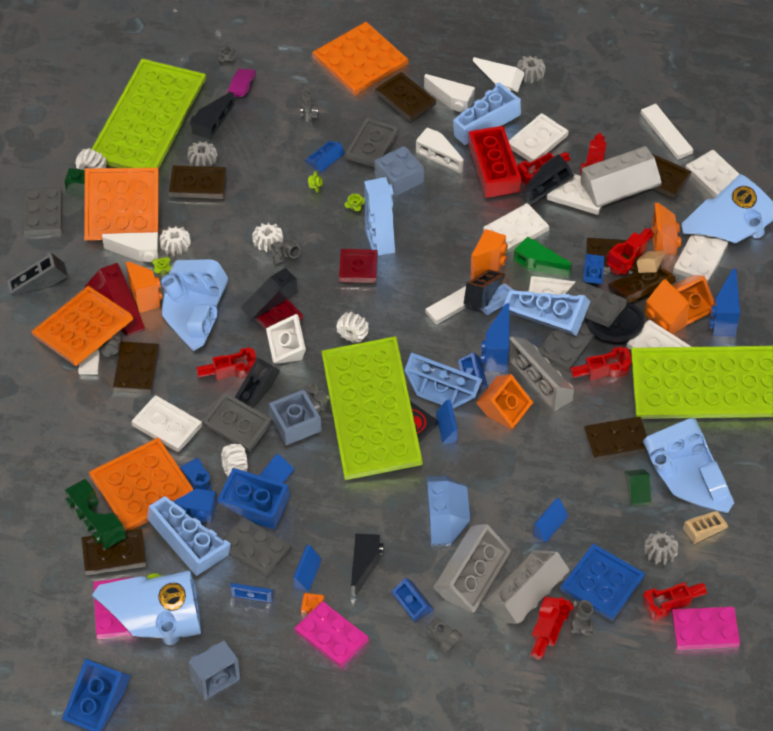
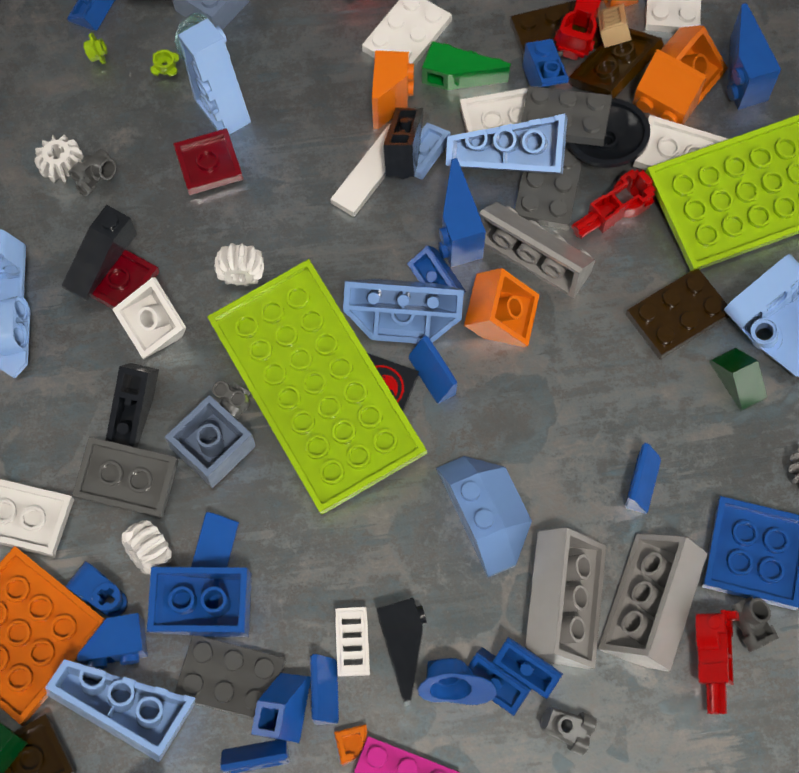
camera: 20 degrees left, 15 degrees up
red piece [196,347,256,380] -> none
none -> blue slope [251,673,311,743]
none -> white slope [335,607,370,677]
none -> blue piece [418,658,497,705]
none -> blue slope [493,637,563,699]

